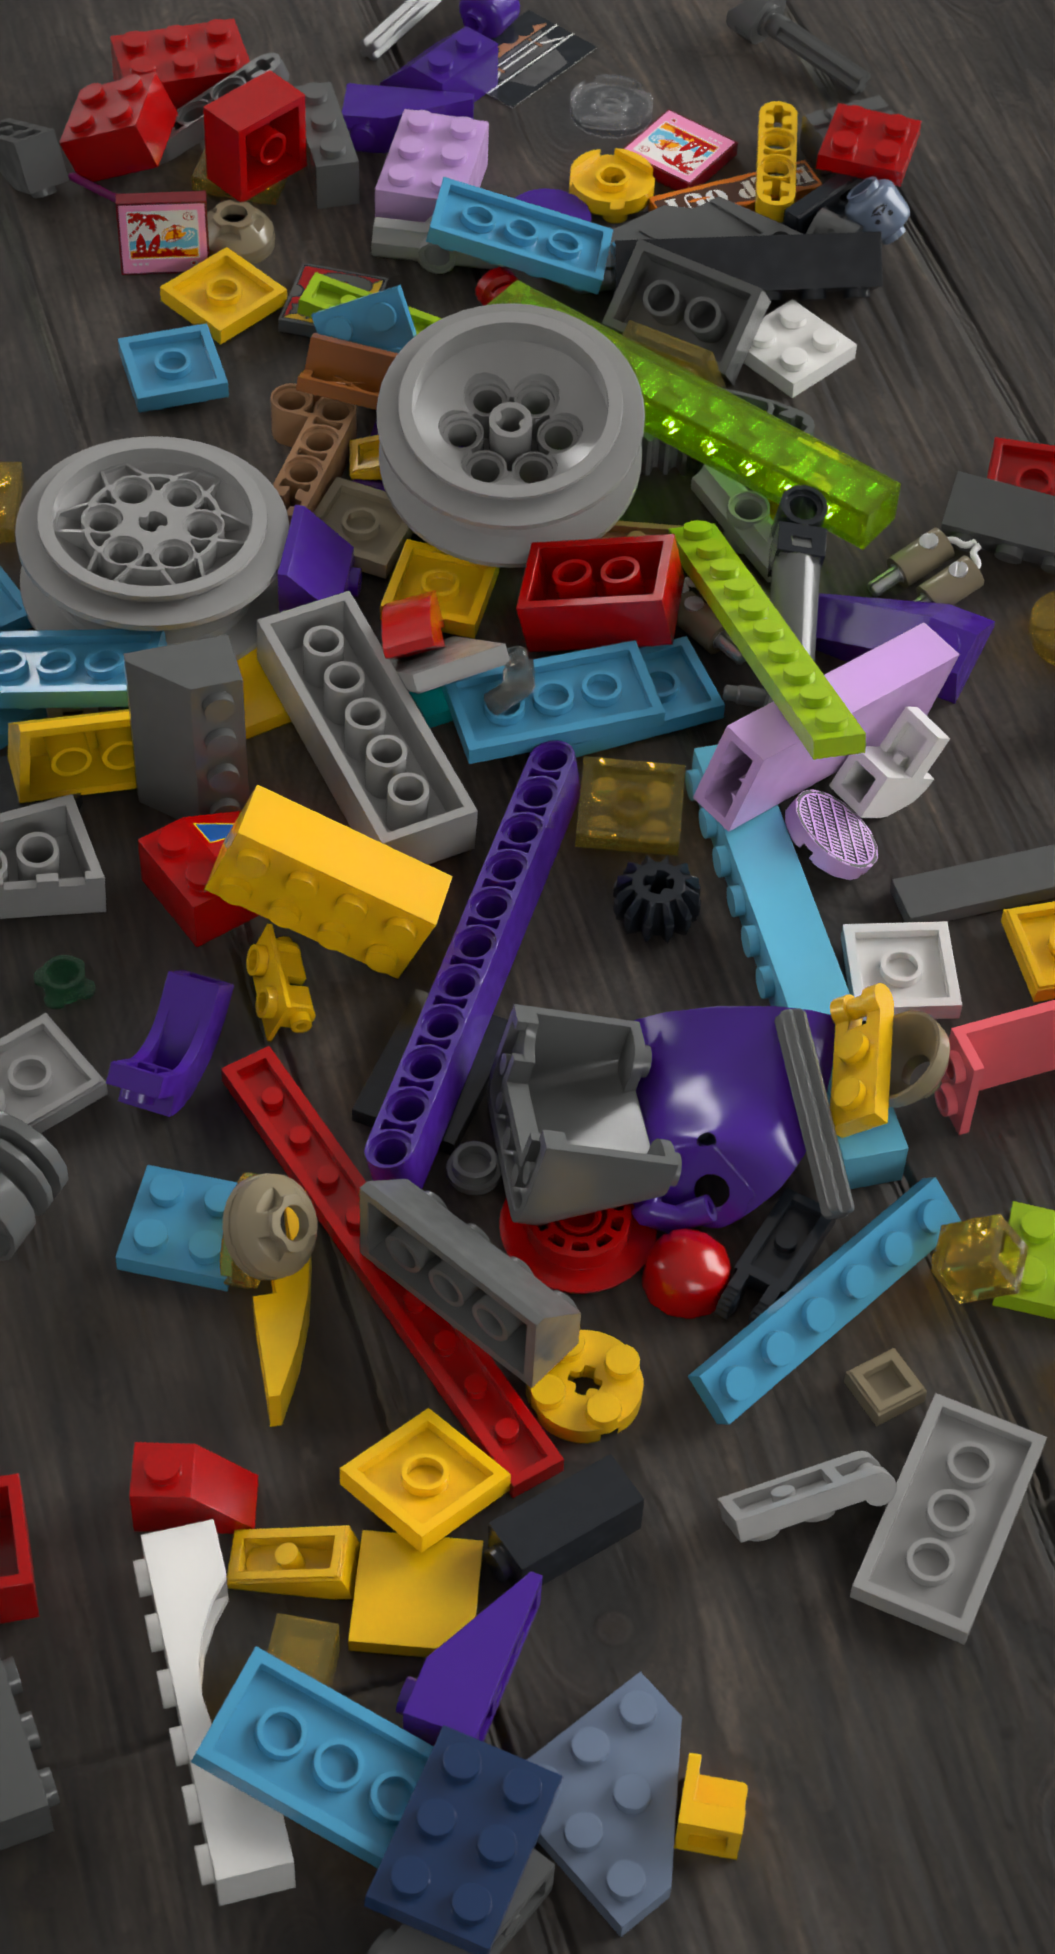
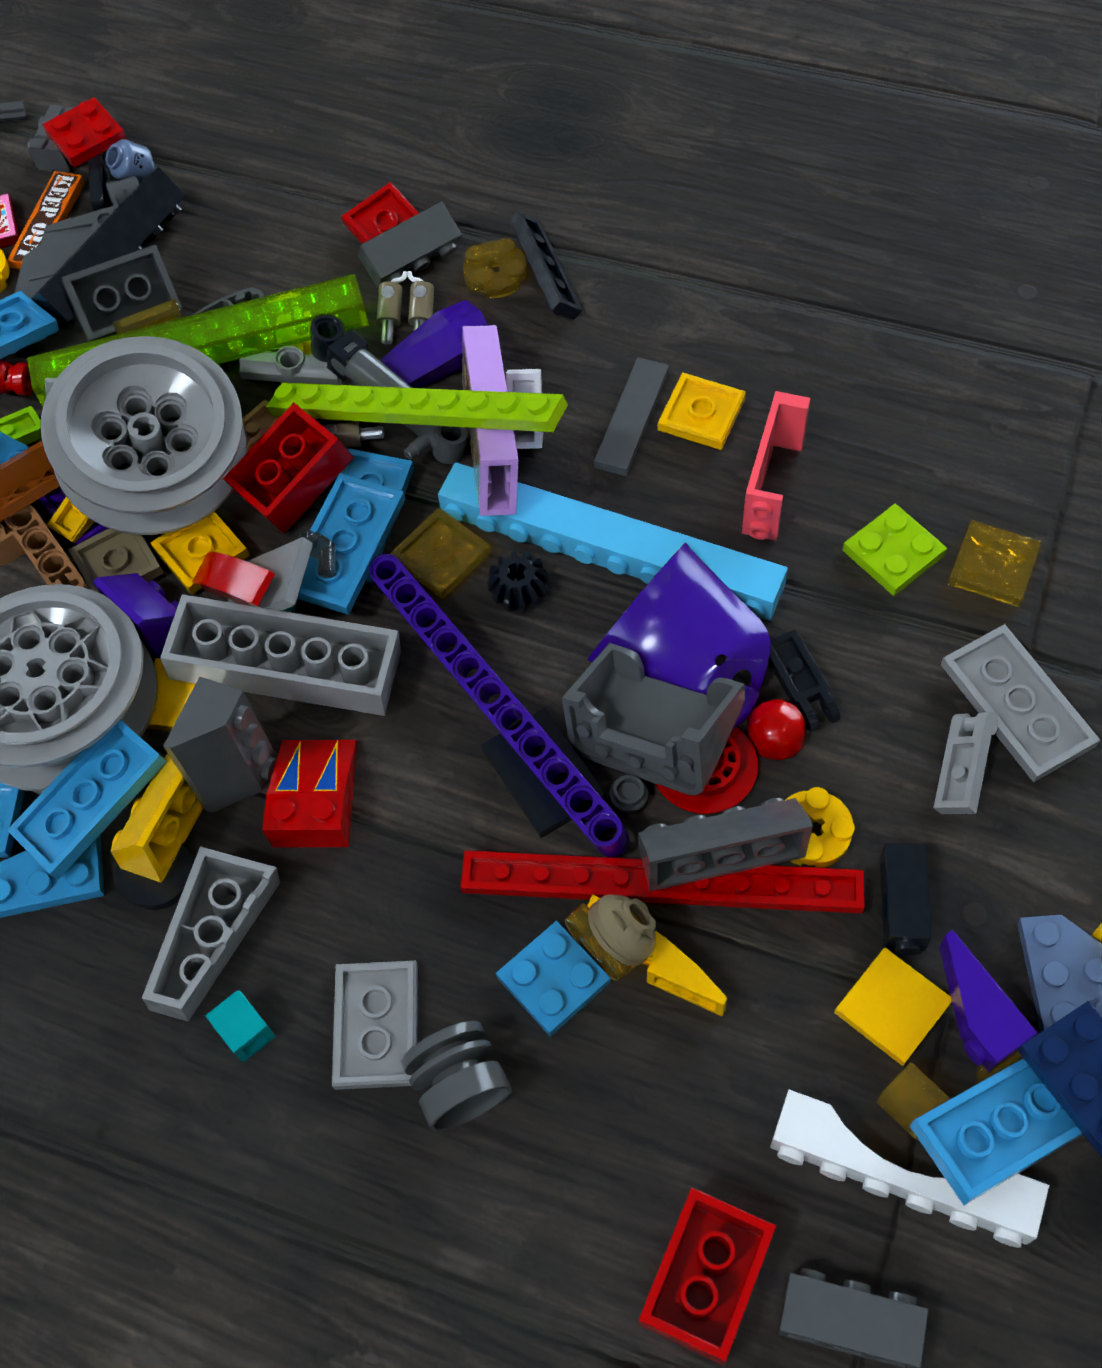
camera: 45 degrees left, 10 degrees up
clear green plate [34,955,96,1010] -> none
dark purple arch [106,970,234,1117] -> none
red slope [129,1442,259,1534] -> none
yellow brick [205,785,453,979] -> none
yellow slope [227,1525,360,1600] -> none
yellow hinge [246,924,316,1041] -> none
yellow plate [340,1408,511,1553] -> none
dark azure plate [688,1177,963,1425] -> none
white plate [744,299,857,398] -> none
yellow beam [755,101,798,223] -> none
dark grey axle [774,1008,855,1219] -> none
lavender tile [785,789,878,880] -> none
yellow plate [830,983,894,1138] -> none
white plate [841,921,962,1021] -> none
dark tan tile [844,1348,927,1427] -> none
dark tan piece [889,1011,950,1108] -> none
clear yellow brick [931,1214,1028,1304] -> none

